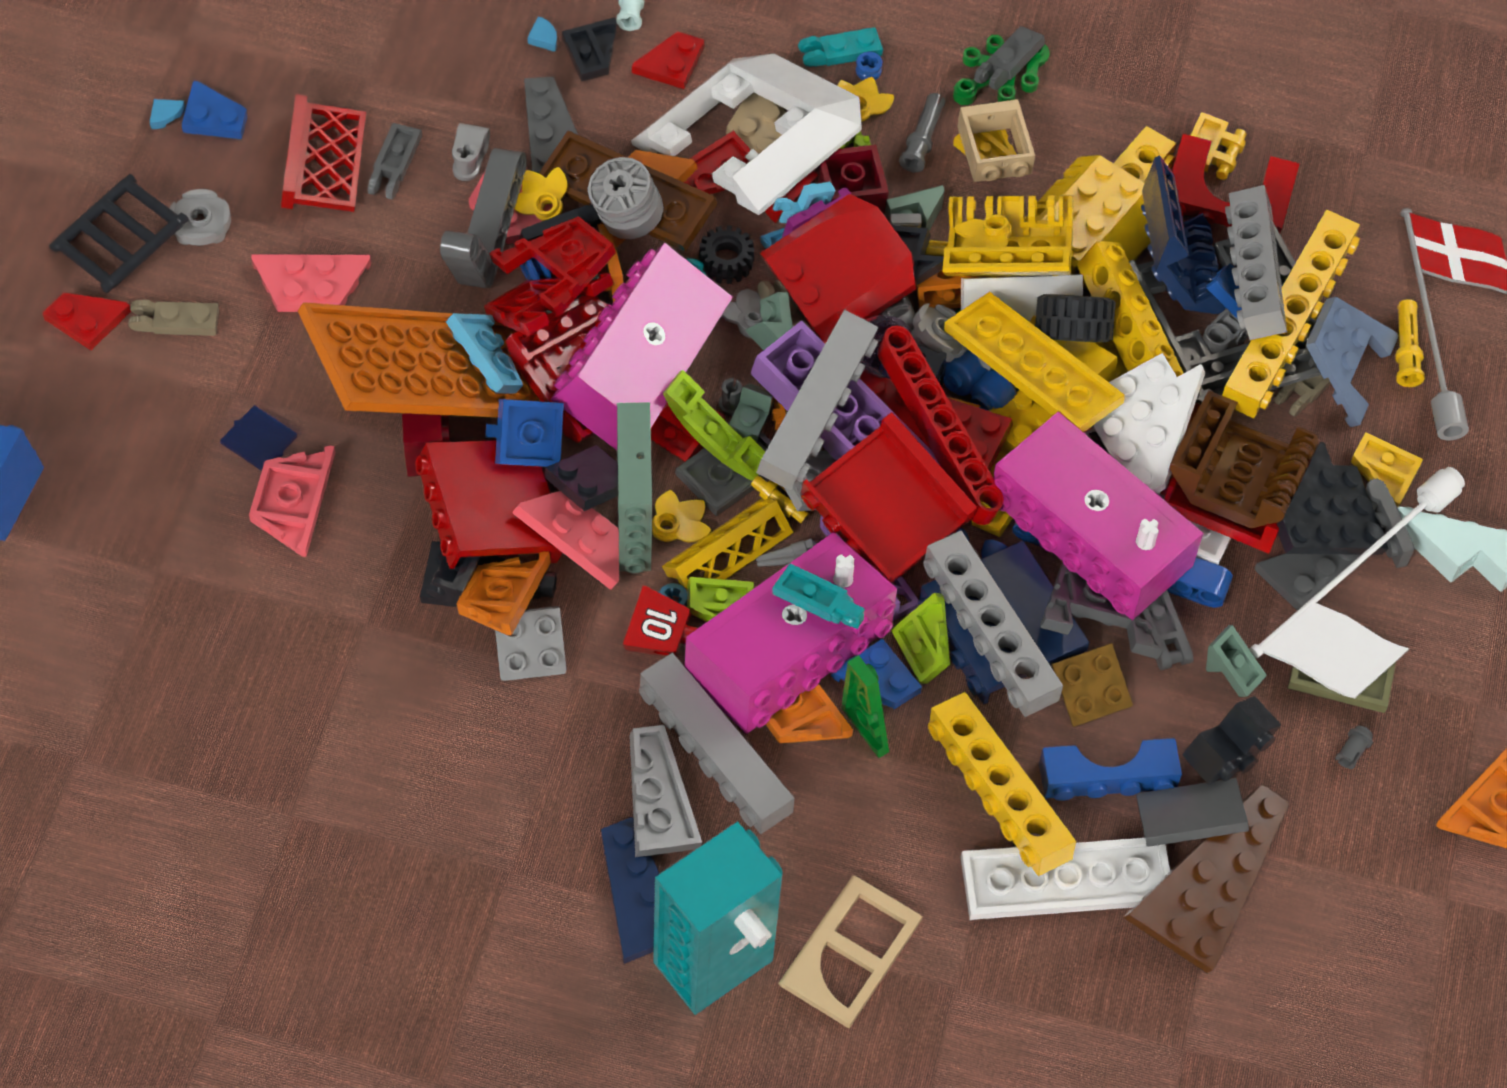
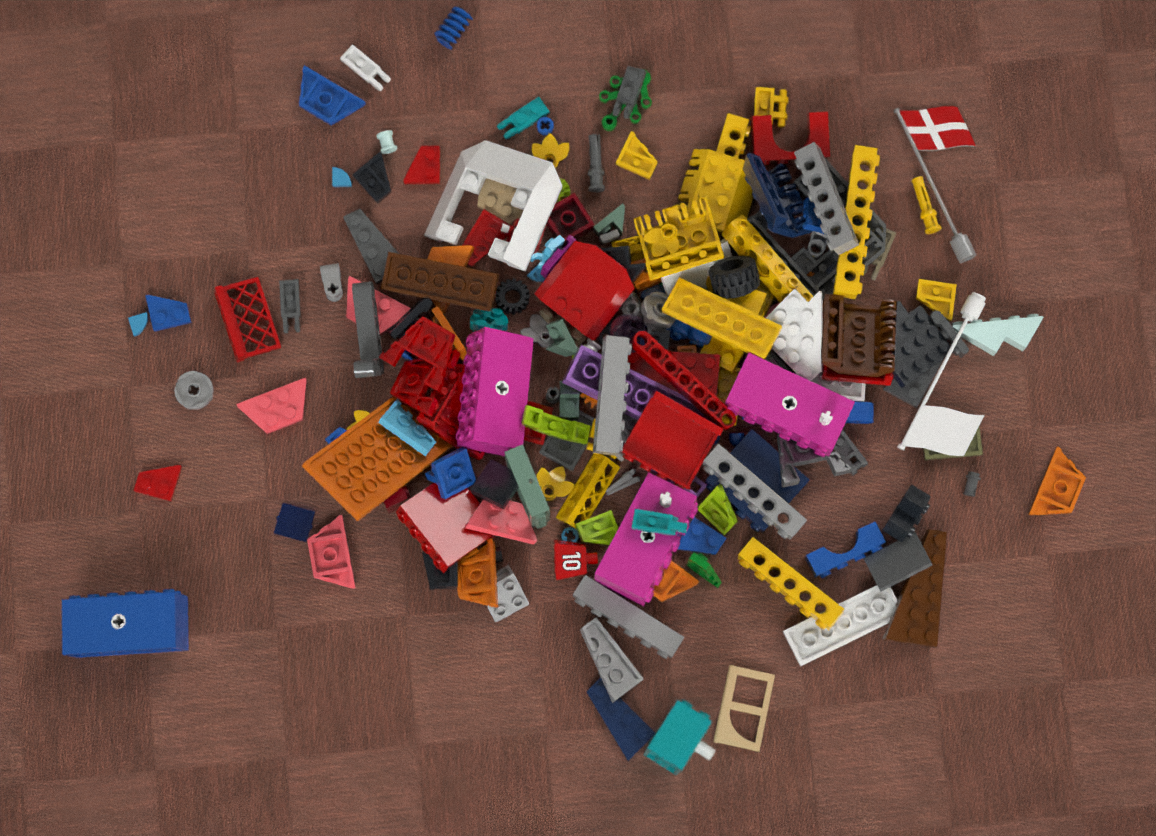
camera: 20 degrees left, 20 degrees up
black bar [49,174,189,293] -> none
dark tan hinge [128,299,219,336] -> none
yellow plate [515,167,568,221] -> none
light grey wheel [587,157,664,239] -> none
tan window [957,99,1035,182] -> none
pearl gold hinge [1051,643,1133,727] -> none
sand green slope [1206,625,1267,697] -> none
sand blue wing [1306,297,1399,427] -> none

